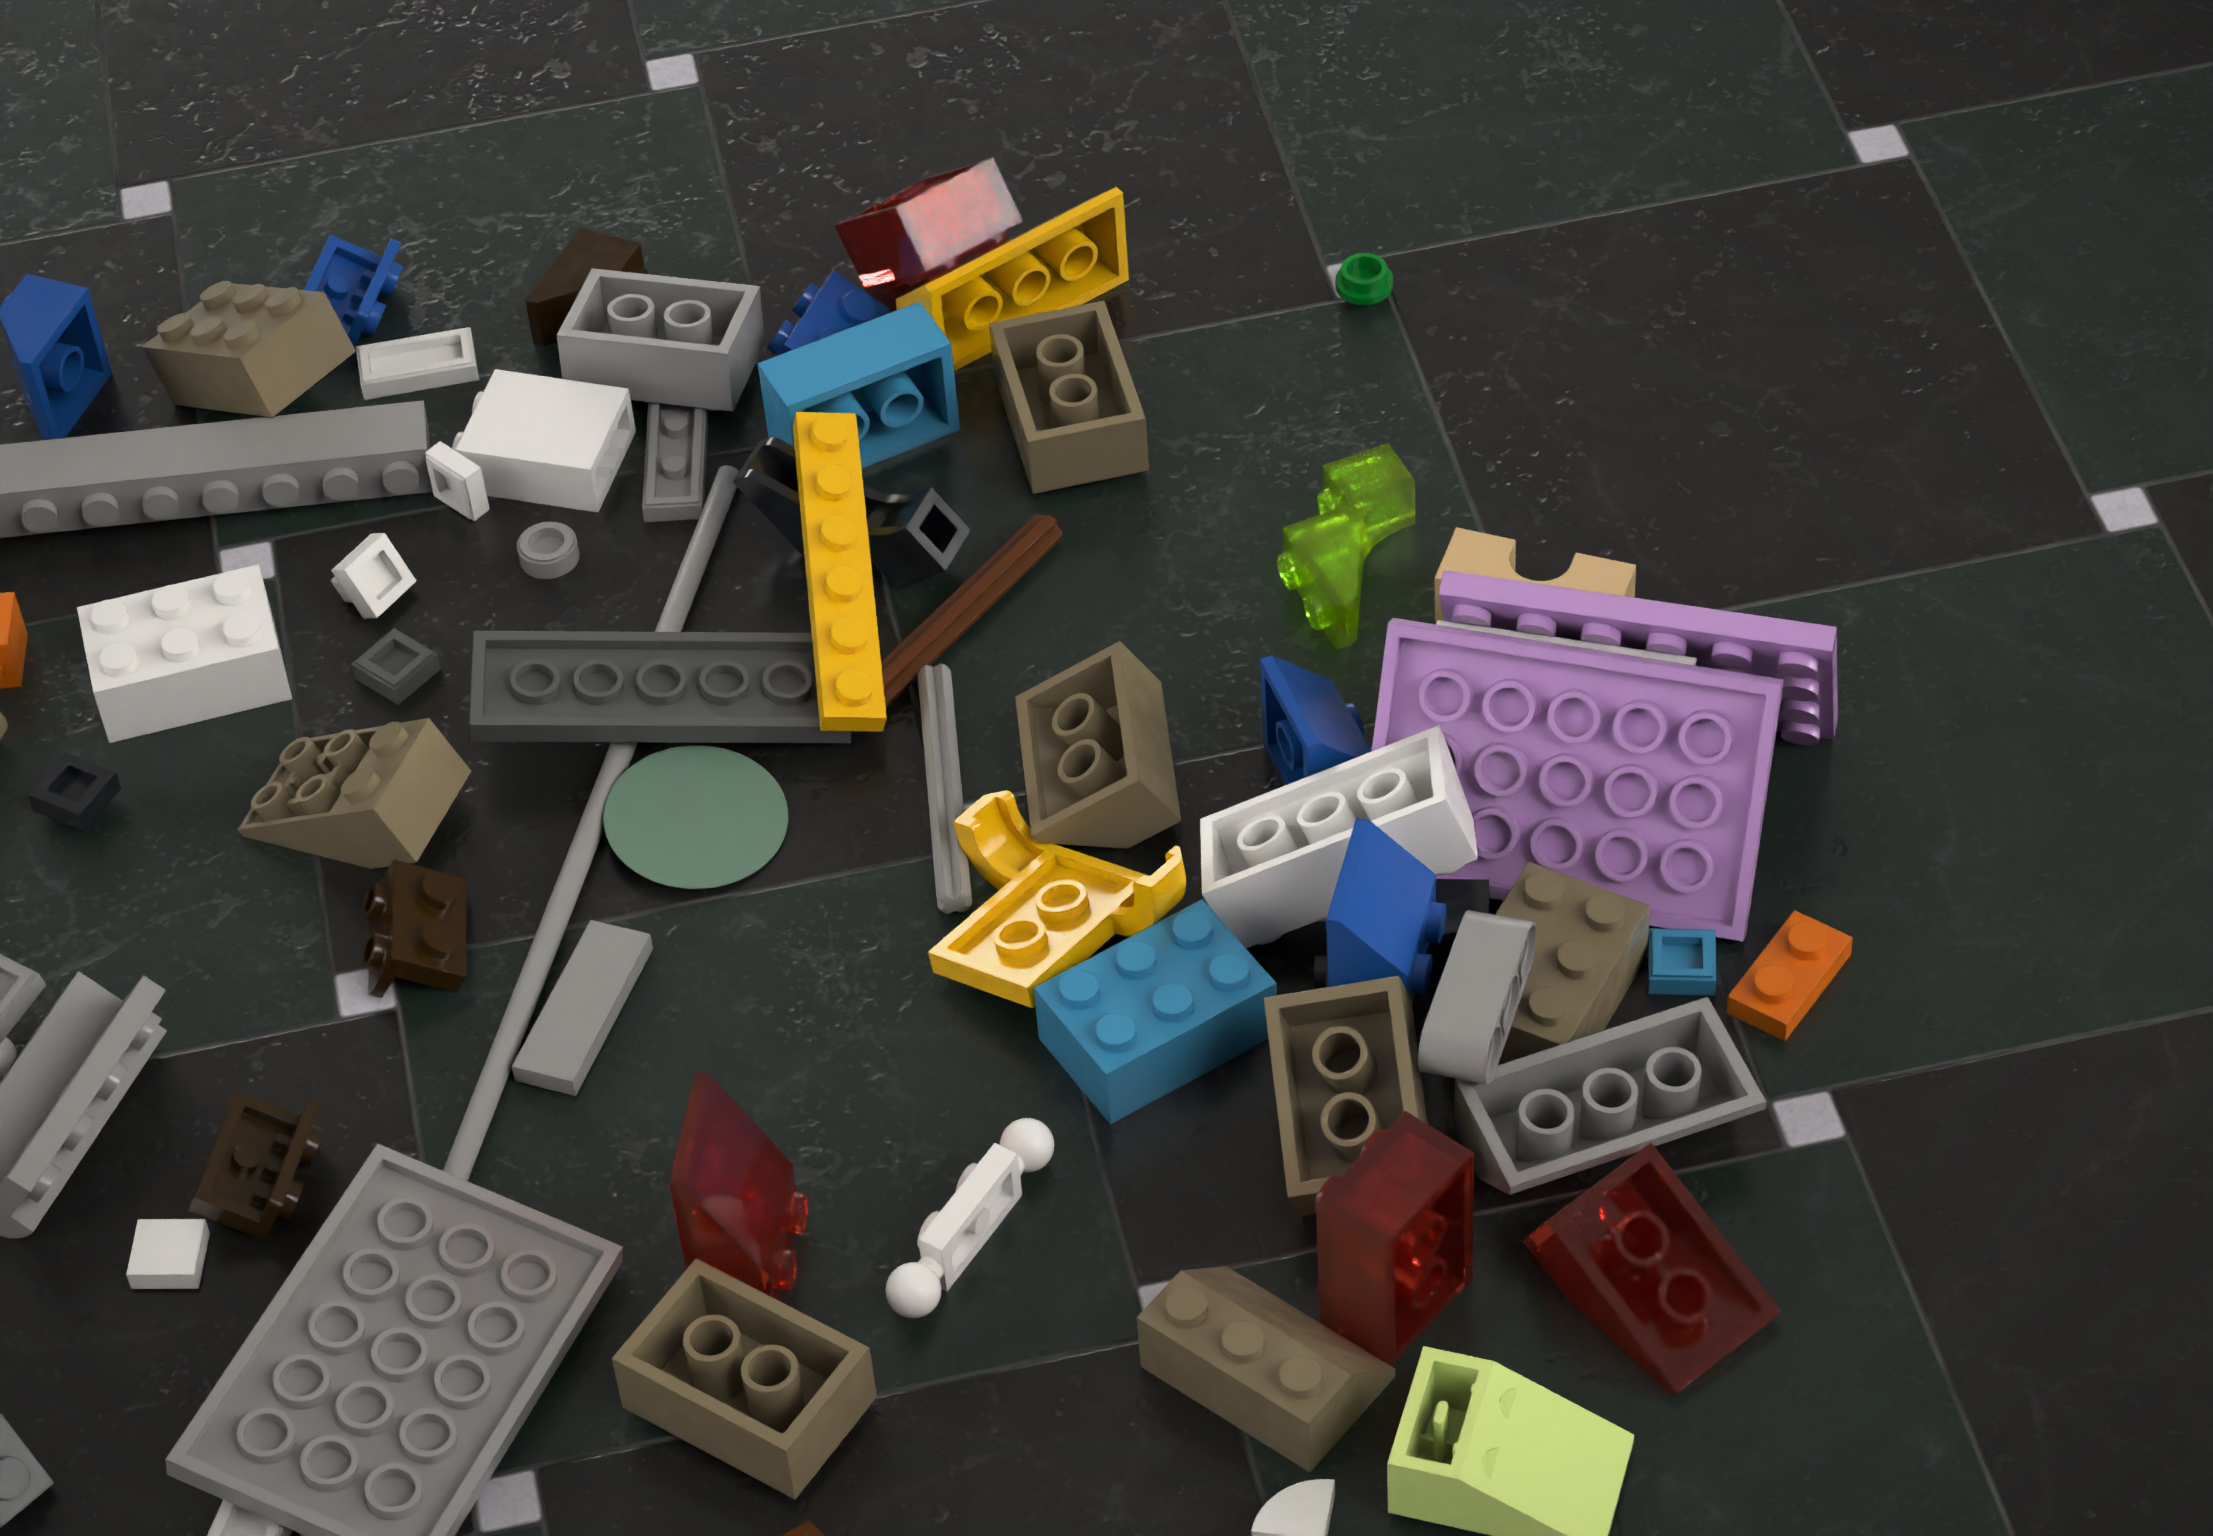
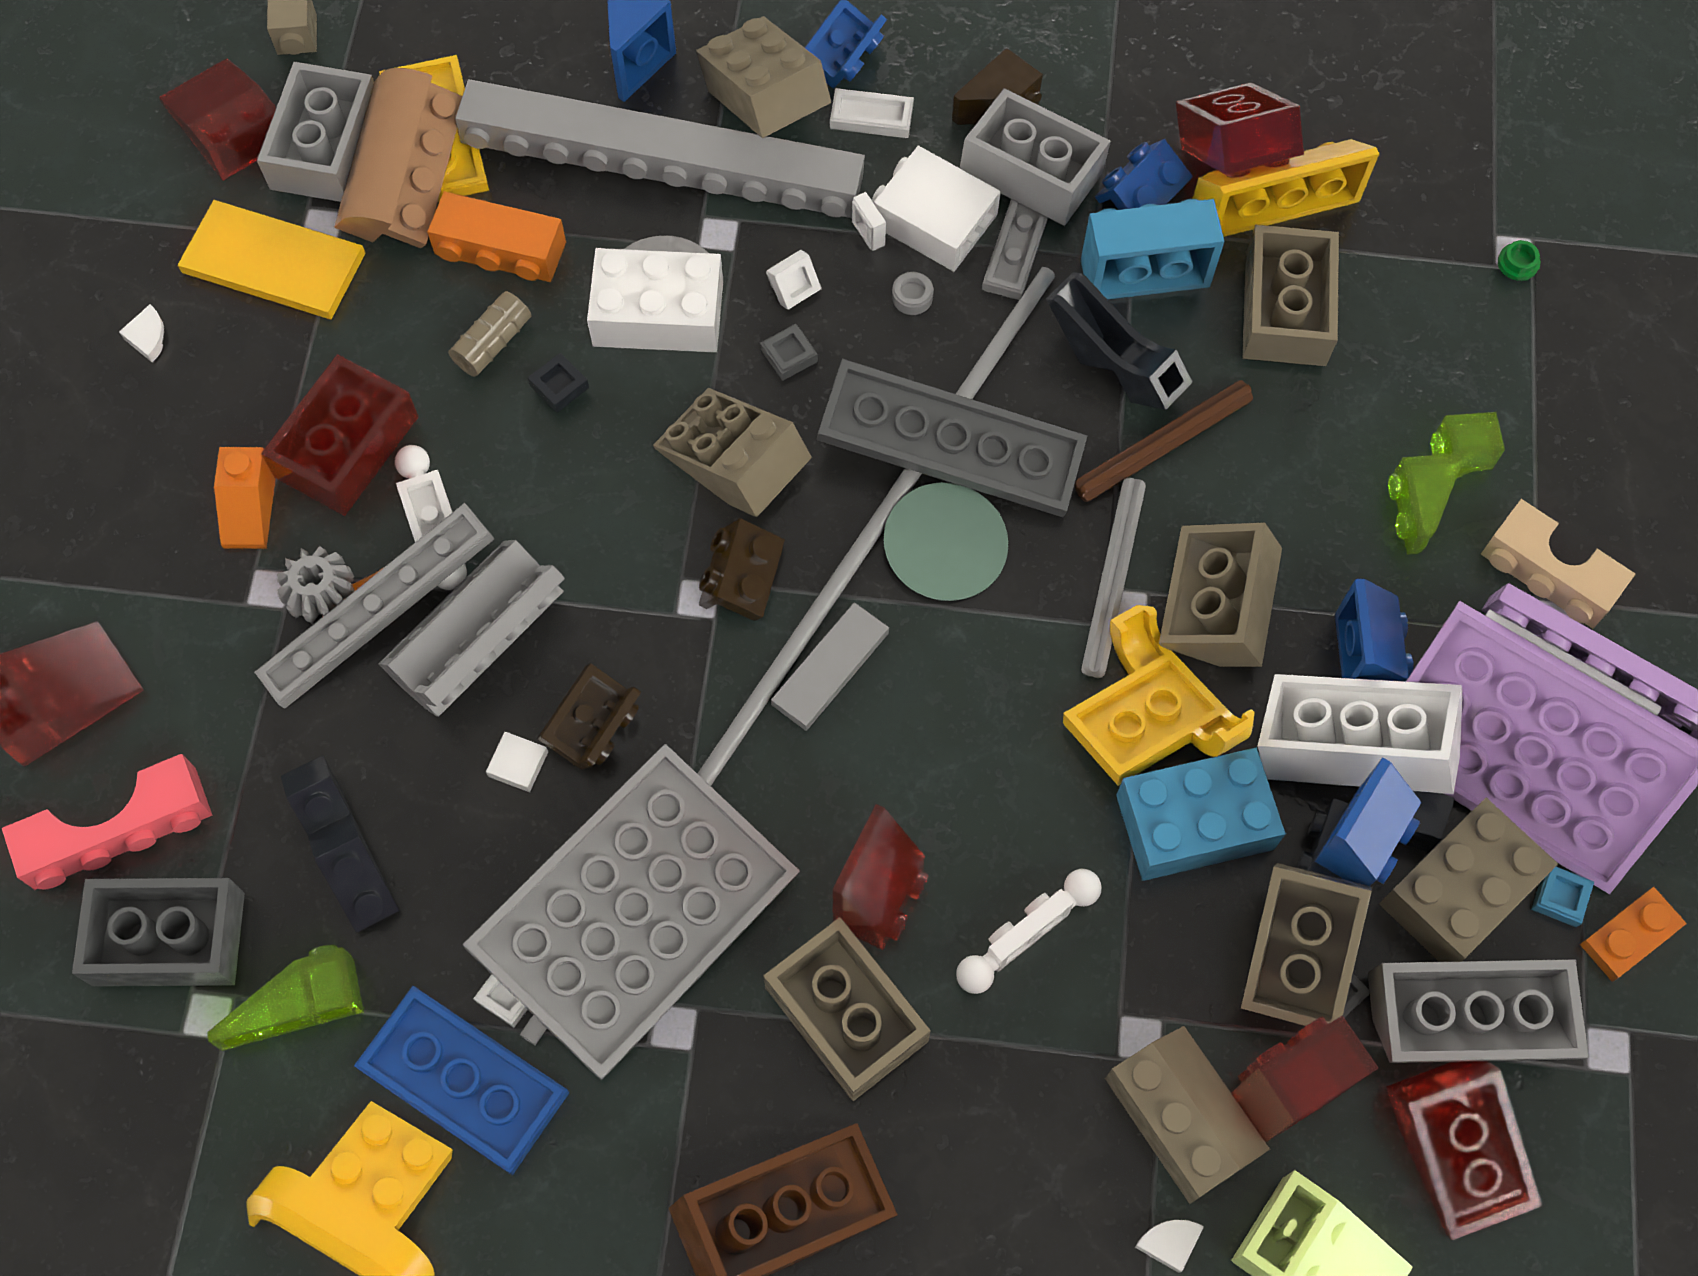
camera: 15 degrees right, 20 degrees up
yellow plate [793,412,887,732] -> none
light grey beam [1418,910,1537,1085] -> none

